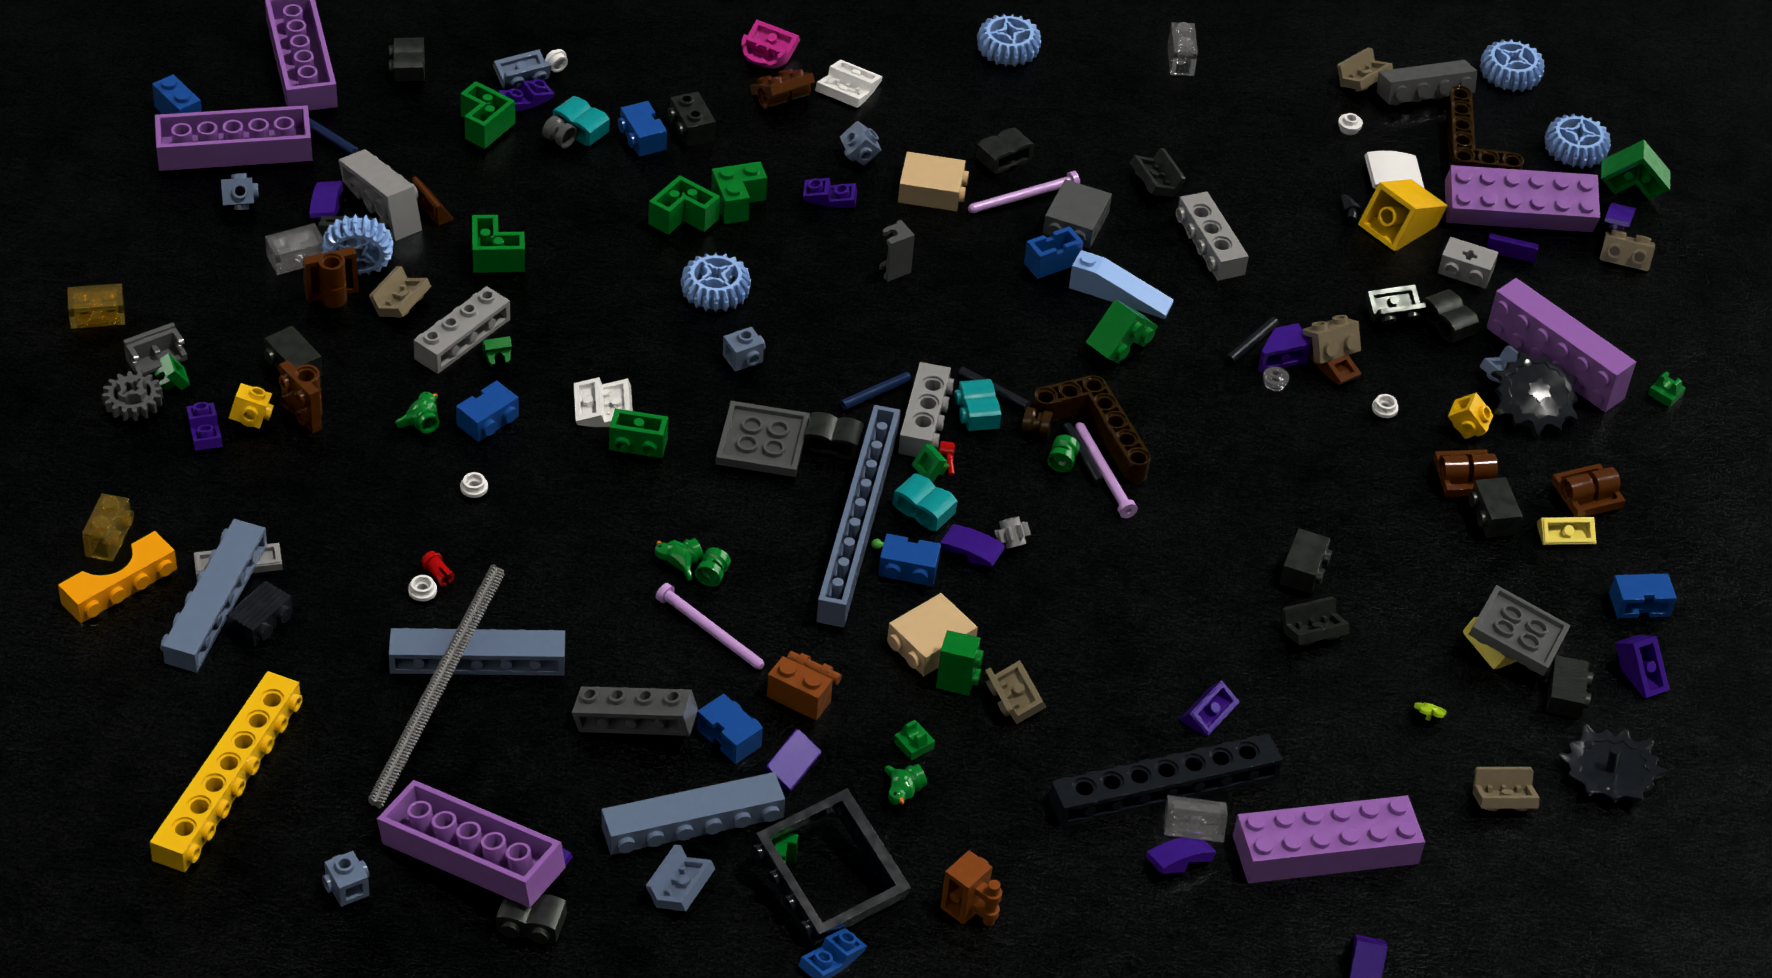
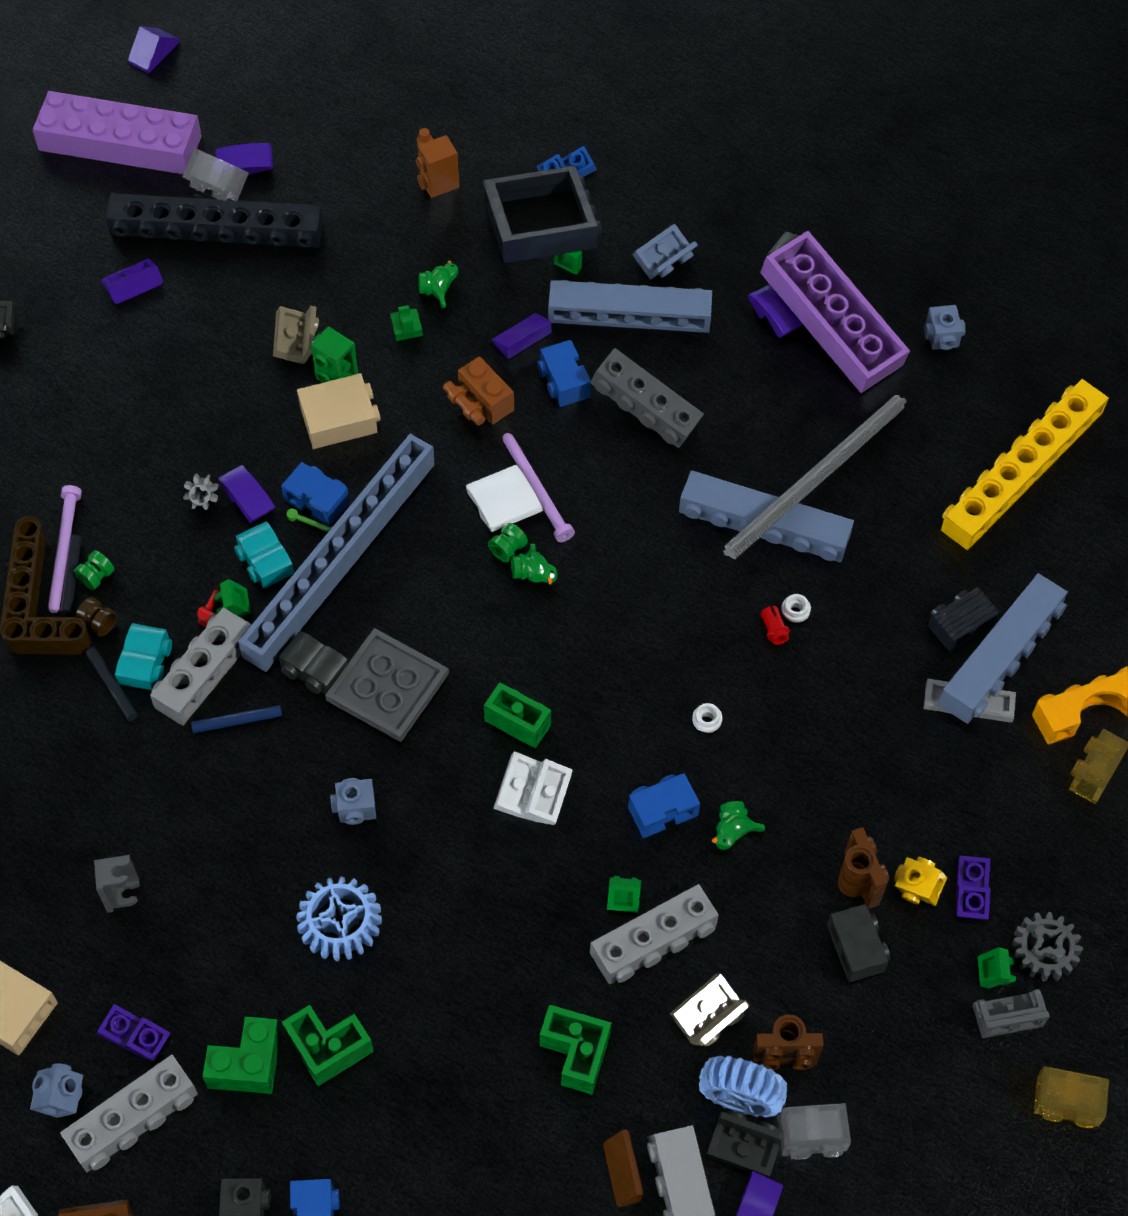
camera: 155 degrees left, 15 degrees up
none -> light grey brick [60,1055,197,1173]
none -> white slope [466,465,543,532]

